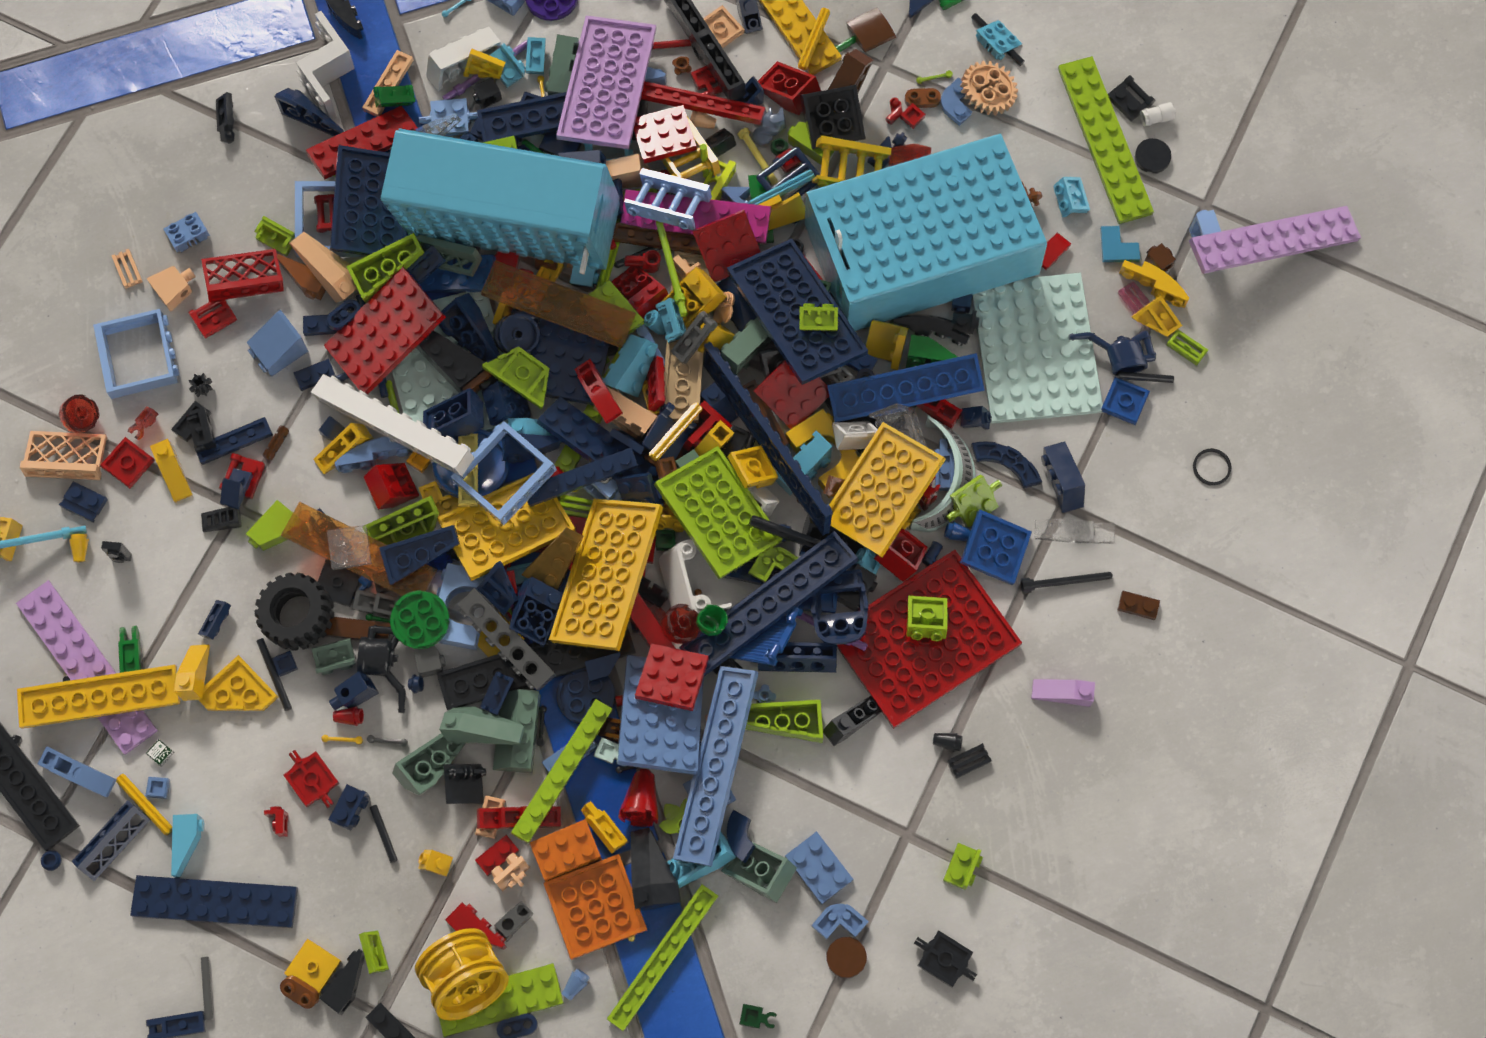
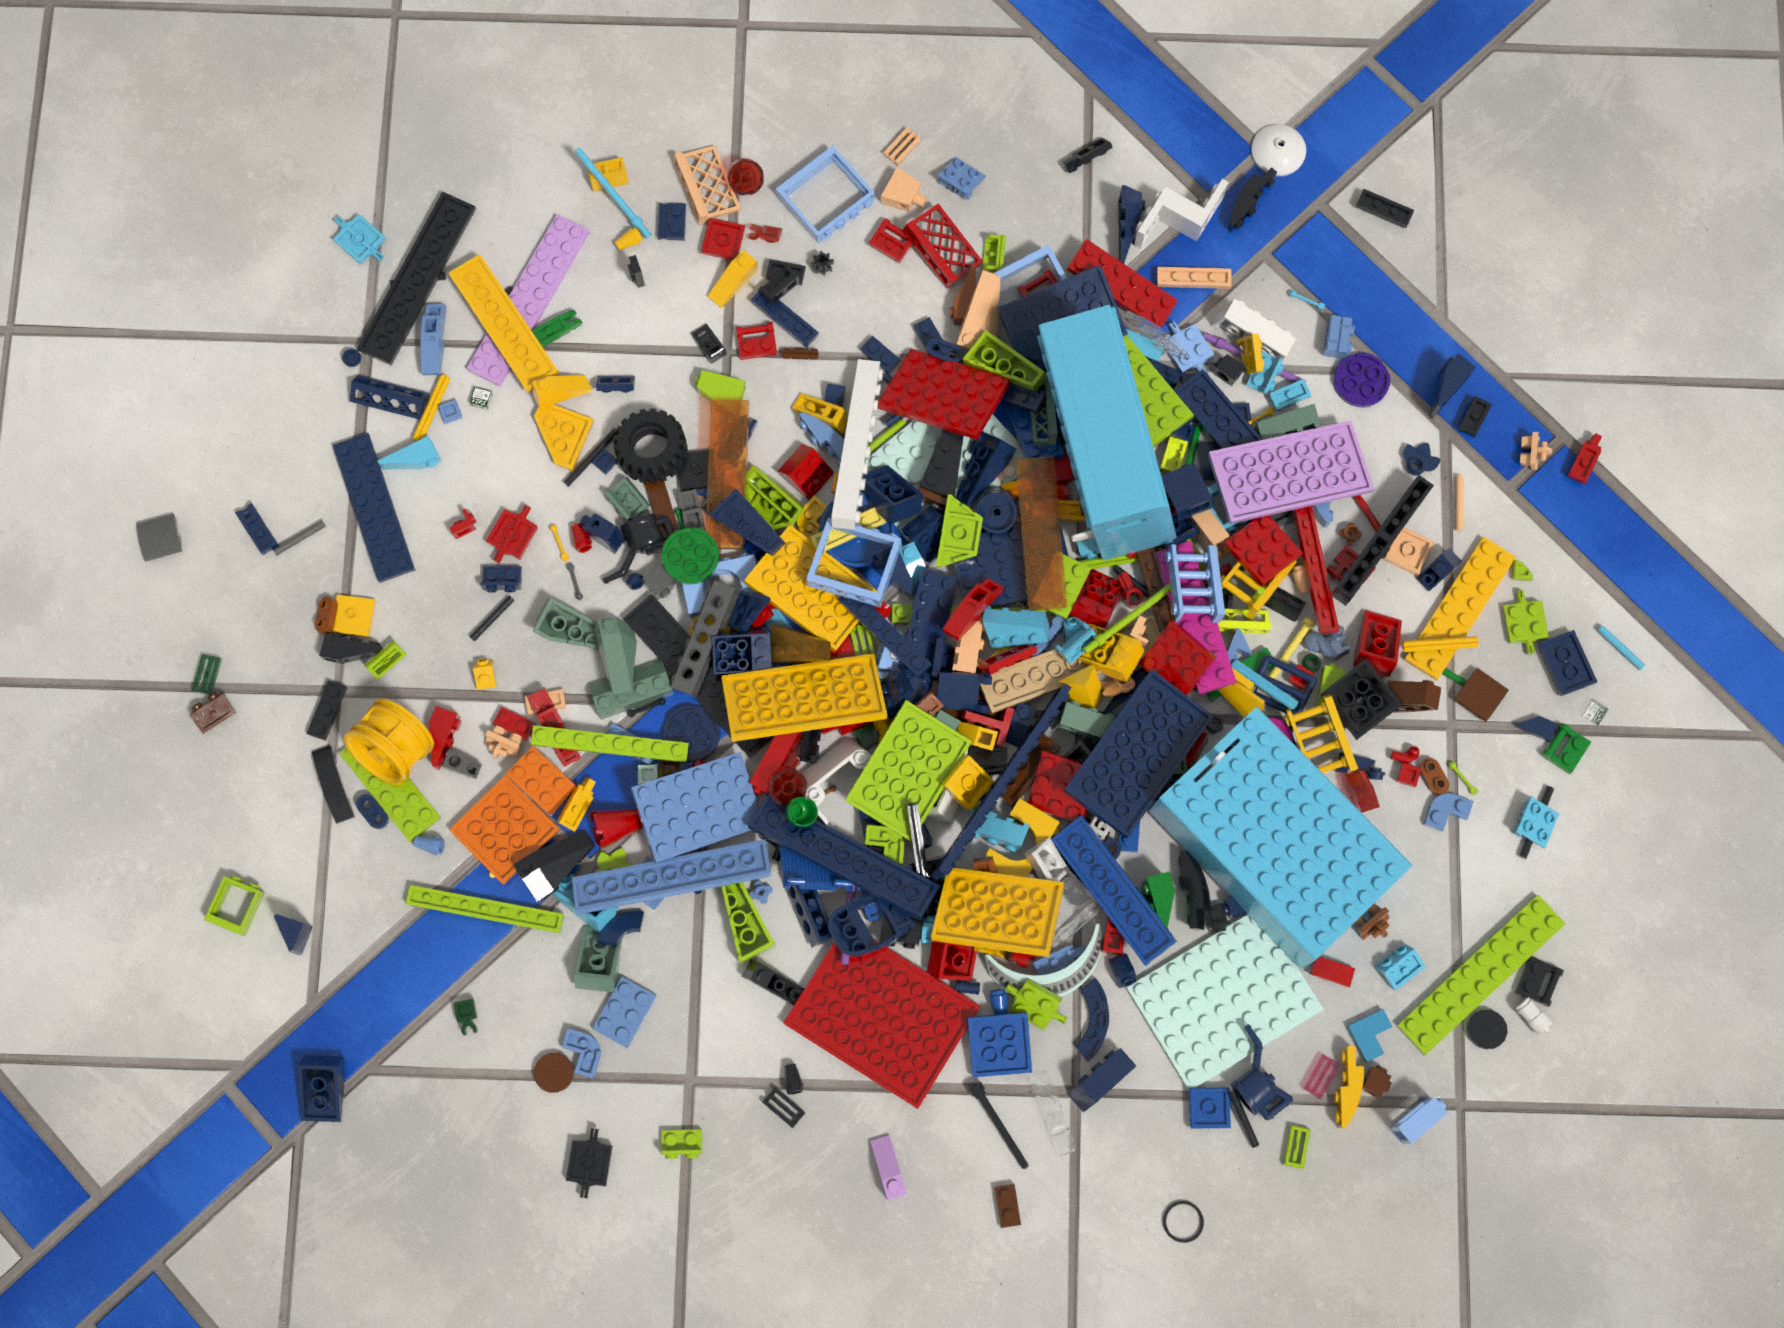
camera: 65 degrees right, 5 degrees up
dark blue slope [220,468,253,509] -> none
medium blue slope [247,310,309,377] -> none
clear plate [327,525,372,570] -> none
green hinge [373,85,416,108] -> none
black hinge [443,764,487,804] -> none
dark blue hinge [480,672,514,715] -> none
dark blue tile [585,652,620,681] -> none
red plate [635,644,709,711] -> none
yellow axle [649,403,702,461] -> none
dark grey plate [671,311,718,364] -> none
dark blue slope [734,76,764,106] -> none
lime bracket [799,303,838,331] -> none
yellow bracket [866,320,909,370] -> none
lime plate [907,596,947,641] -> none
light nougat gear [960,61,1018,115] -> none
yellow wing [1131,295,1182,337] -> none
lavender plate [1189,206,1361,274] -> none

